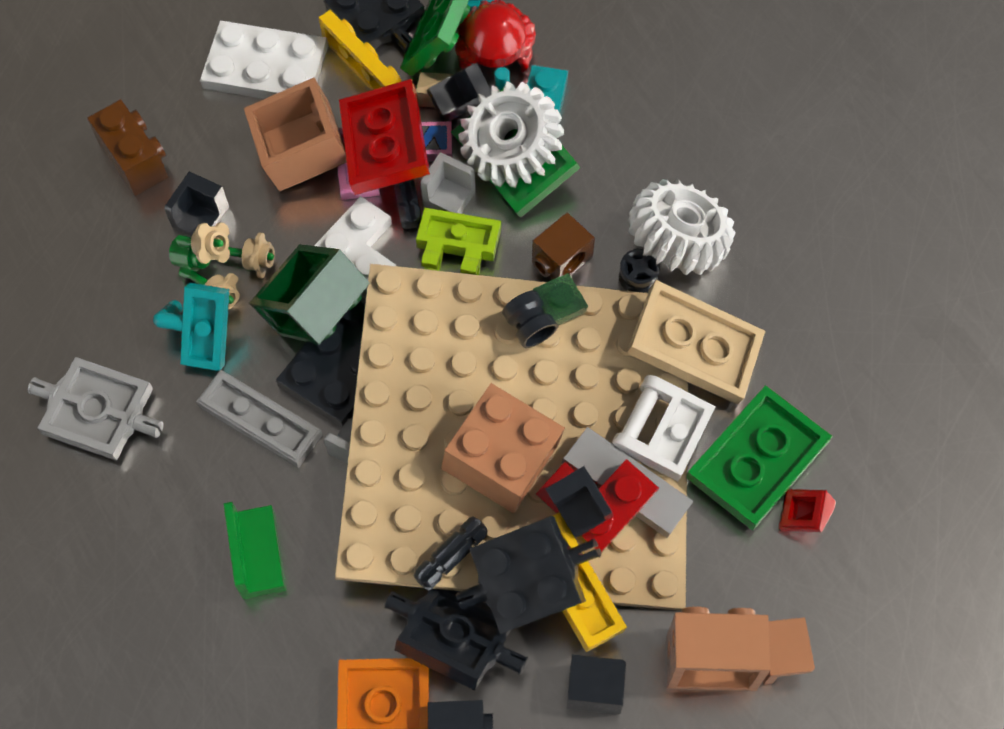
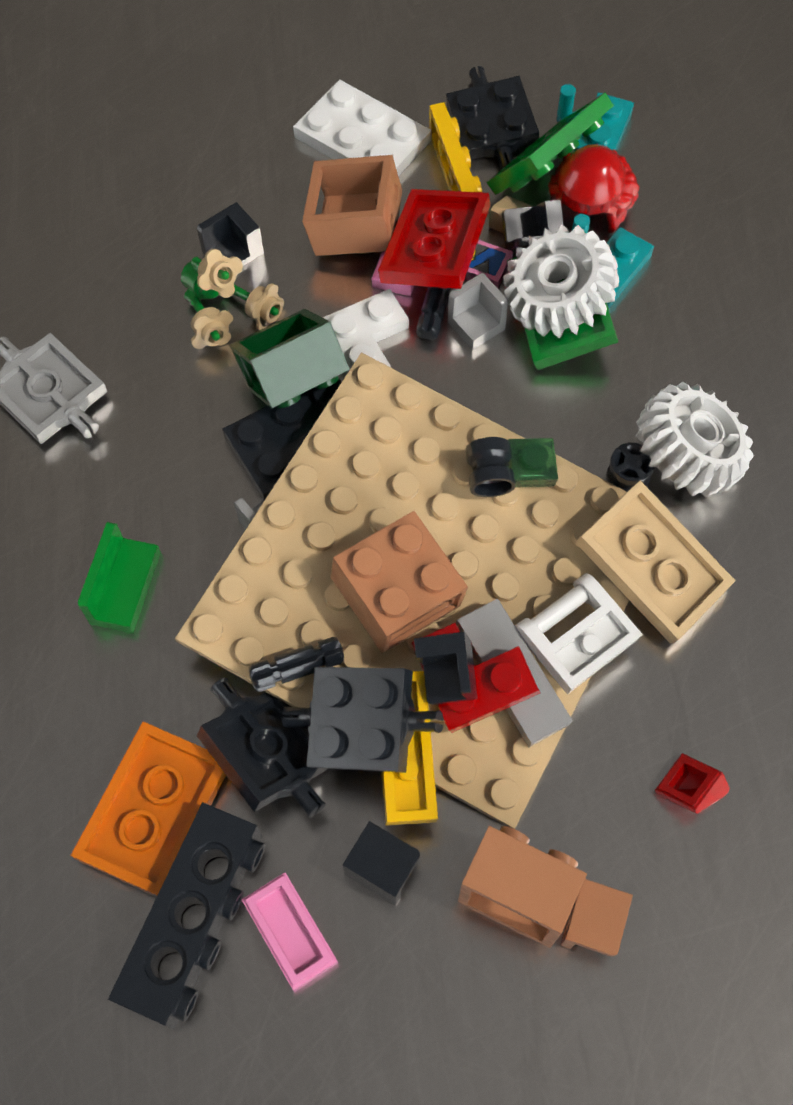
camera: 25 degrees right, 0 degrees up
reddish brown brick [87,99,169,196] -> none
teal plate [153,283,230,371] -> none
light grey tile [196,370,323,468] -> none
lime plate [416,207,501,275] -> none
reddish brown brick [532,212,595,284] -> none
green plate [686,385,832,531] -> none

